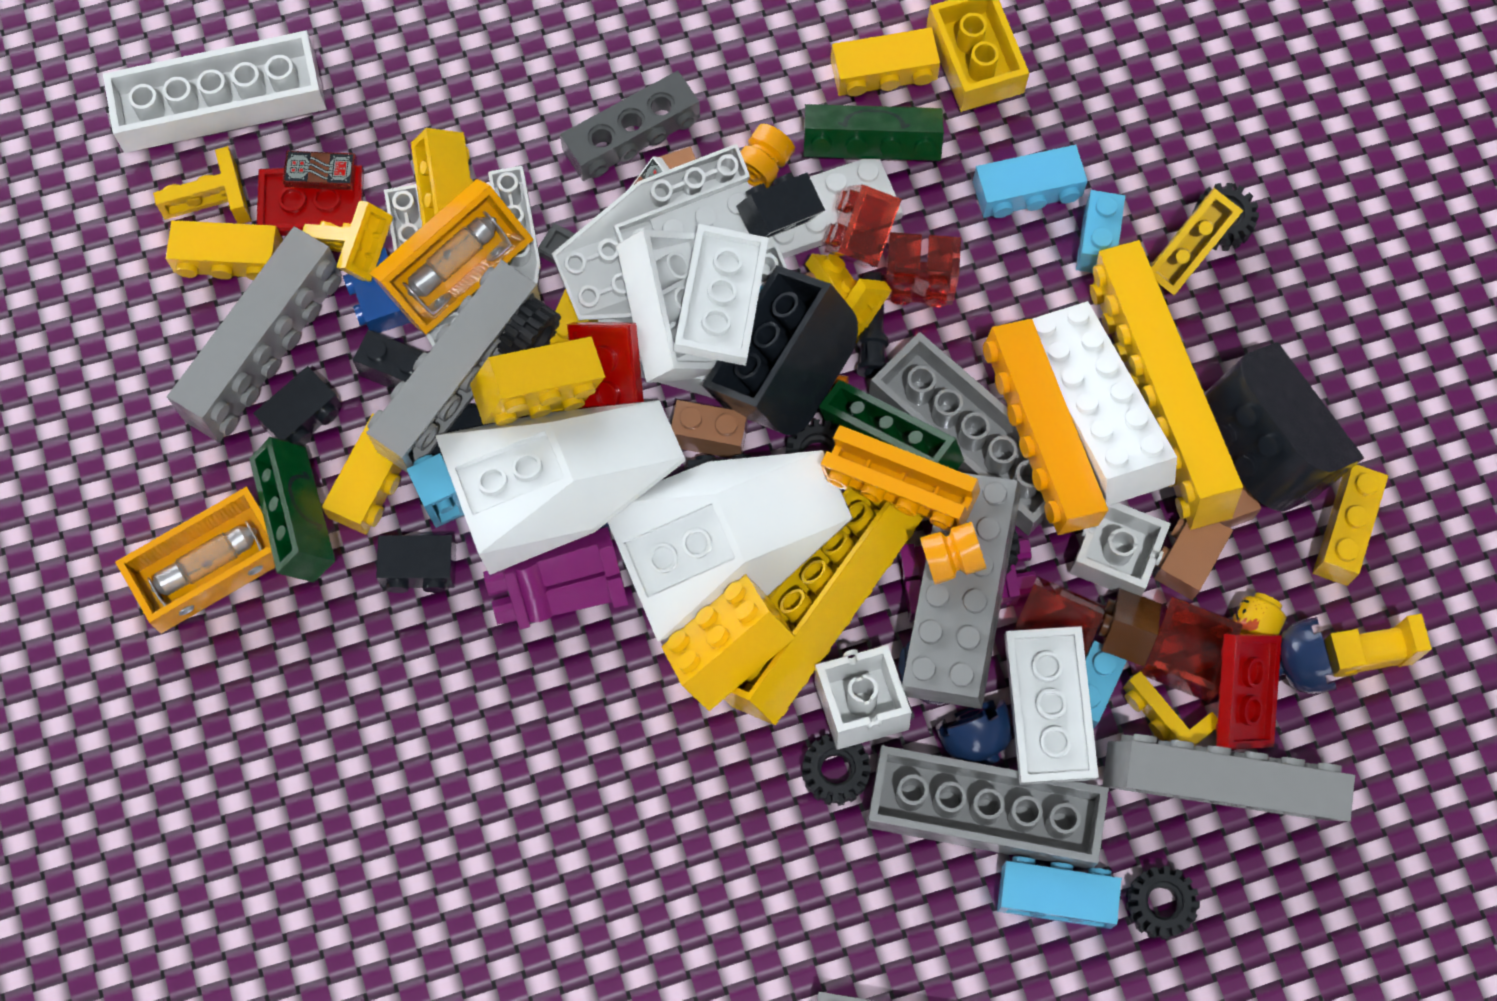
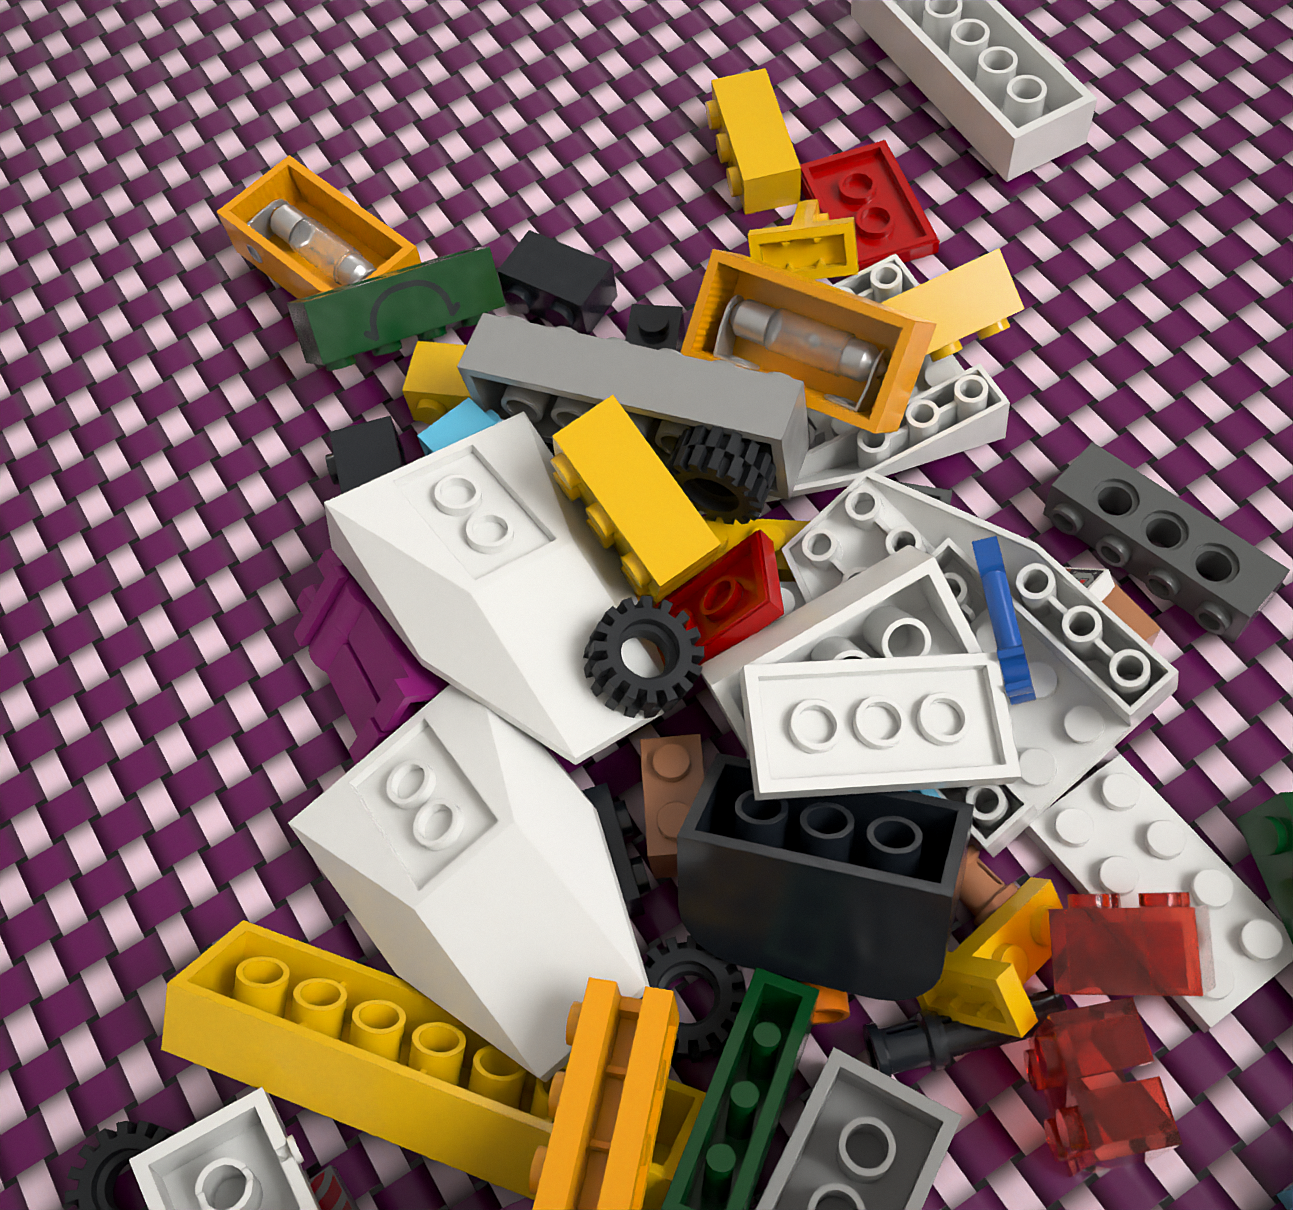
camera: 85 degrees right, 10 degrees down
yellow bracket [153,146,252,224] -> none
light grey brick [167,226,342,443] -> none
tile [283,151,357,190] -> none
yellow brick [661,574,796,711] -> none
black brick [736,172,825,238] -> none
light orange wheel [740,124,795,188] -> none
none -> black tyre [583,596,704,718]
none -> blue bar [972,536,1036,705]

